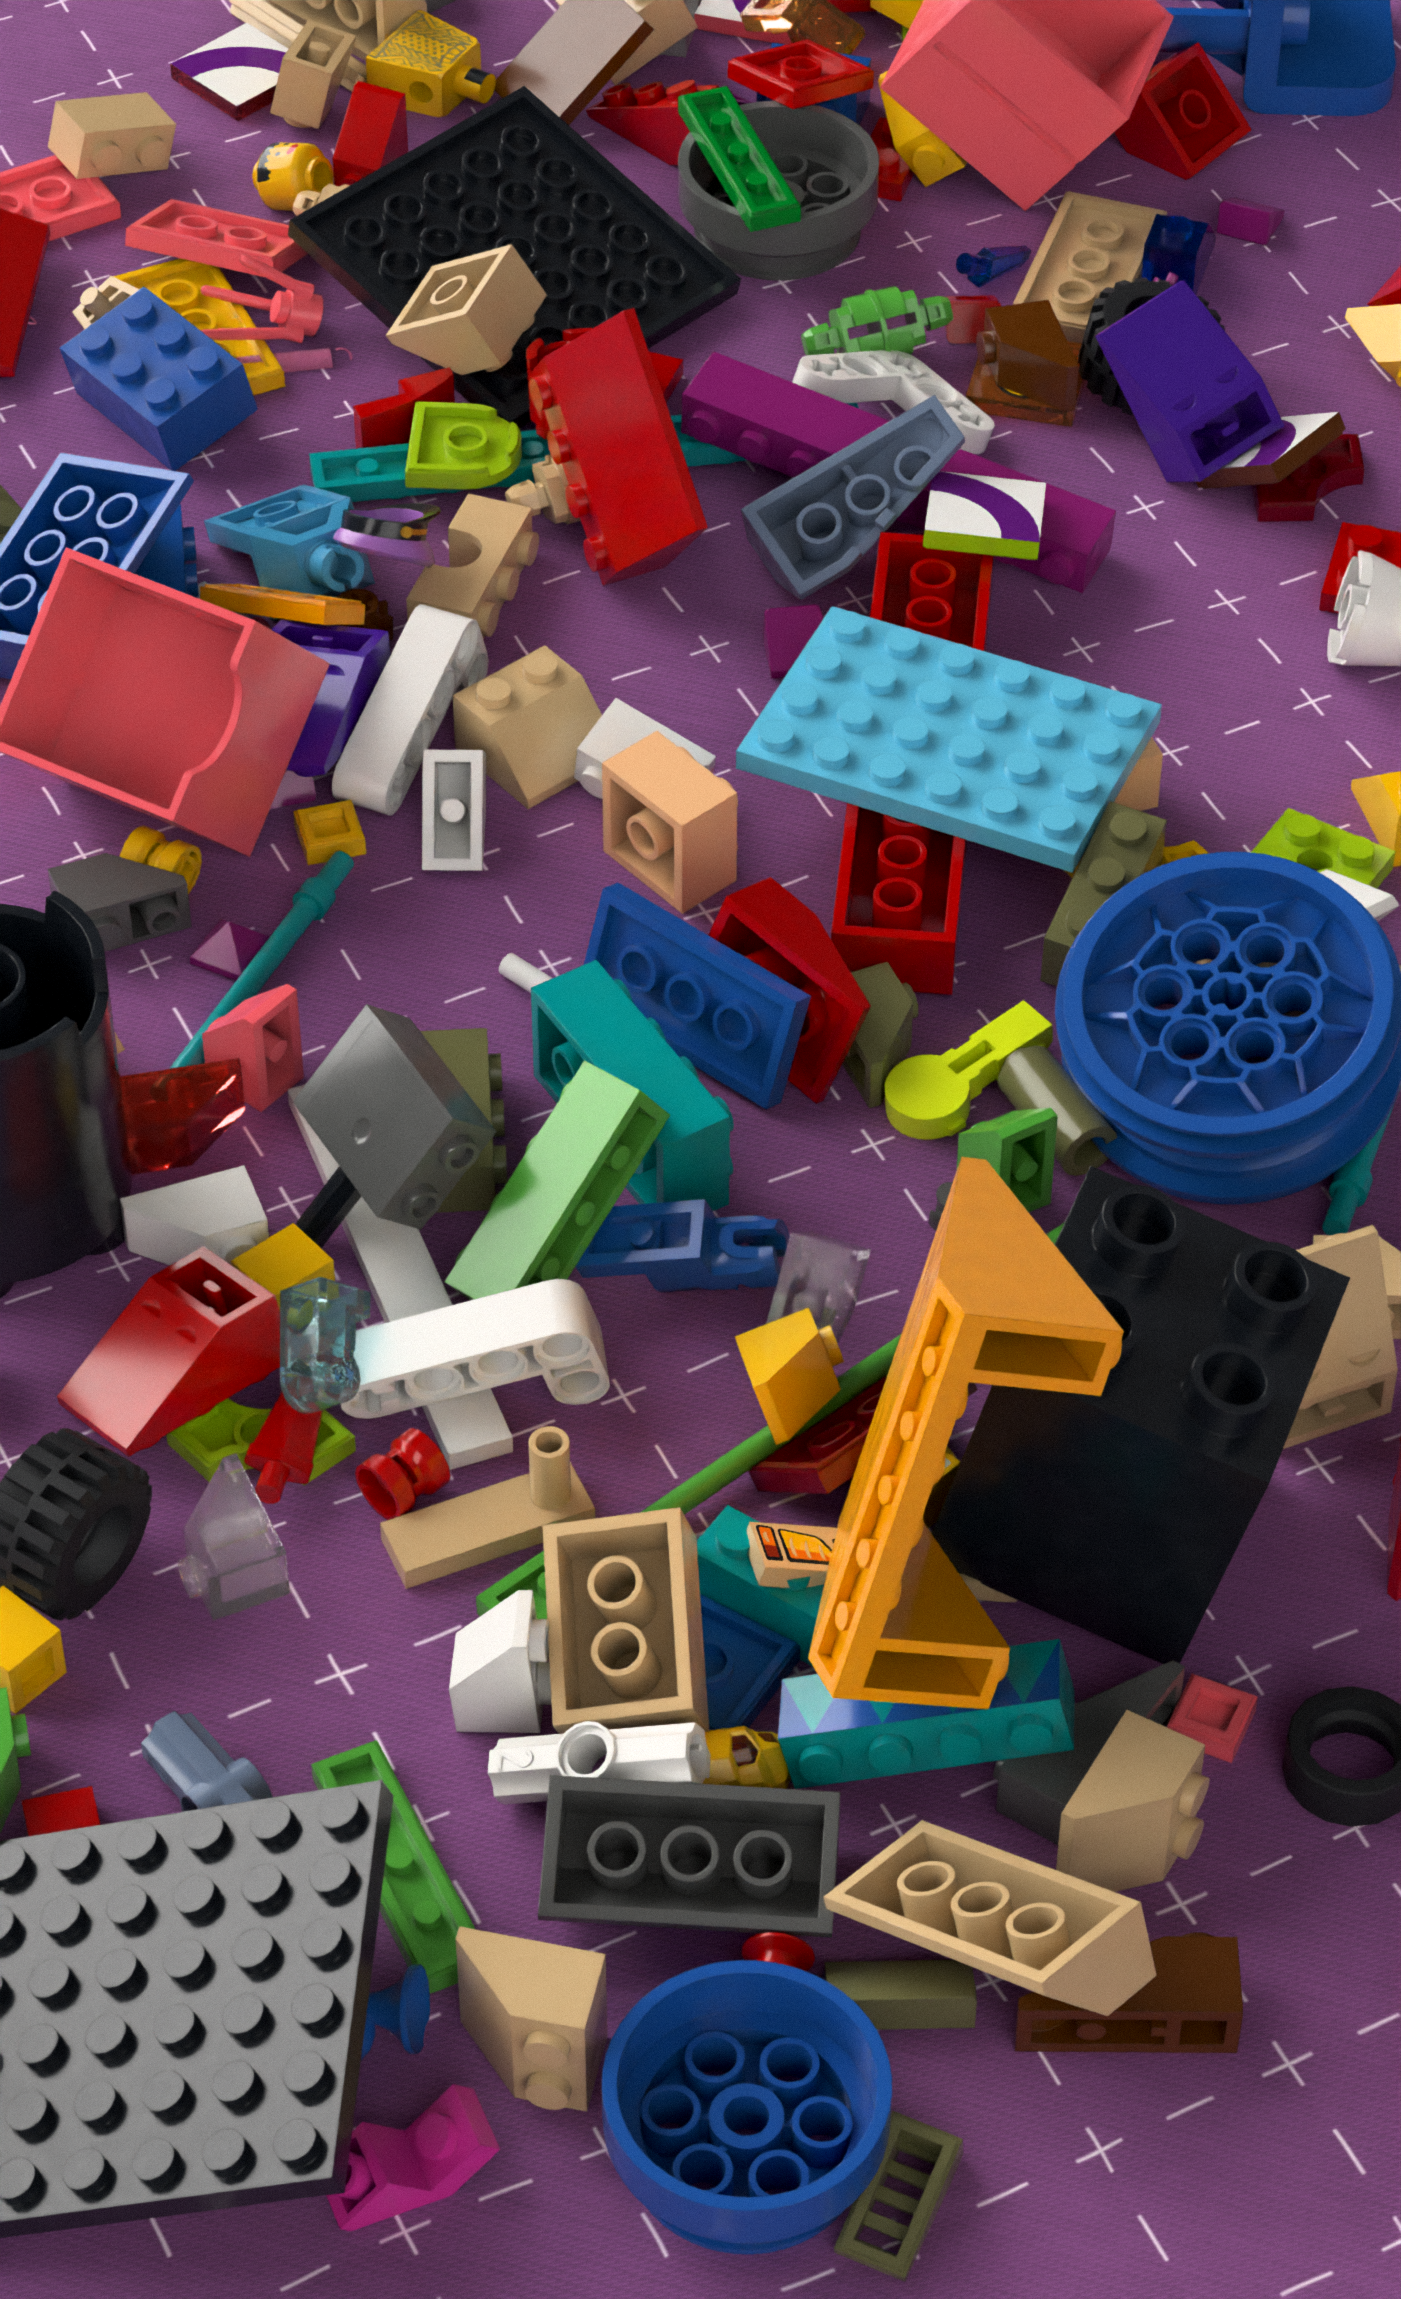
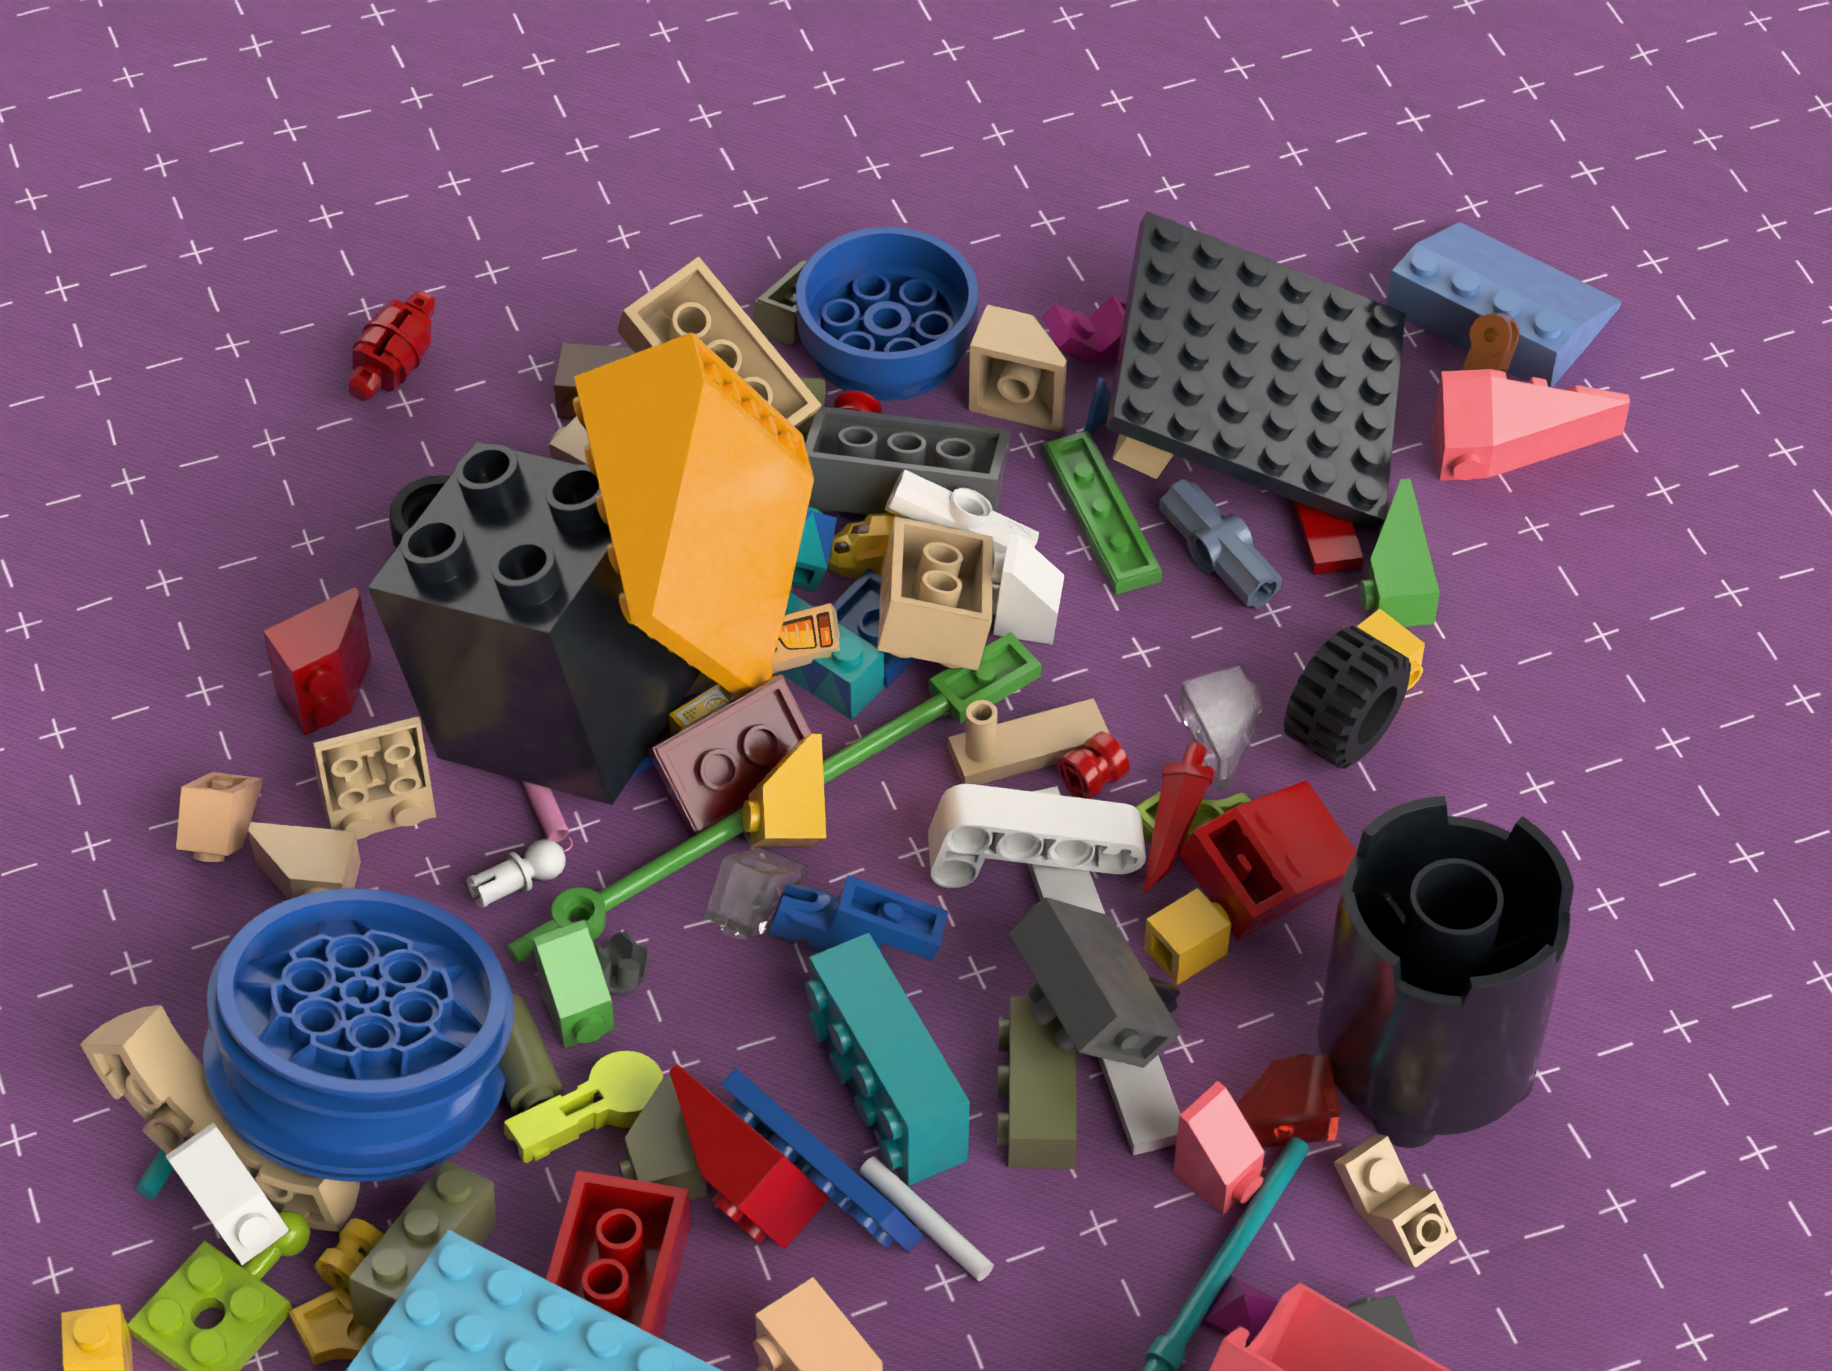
camera: 175 degrees left, 5 degrees up
white slope [120,1165,269,1265] -> none
clear light blue leg [280,1277,371,1414] -> none
bright green brick [445,1060,670,1301] -> none

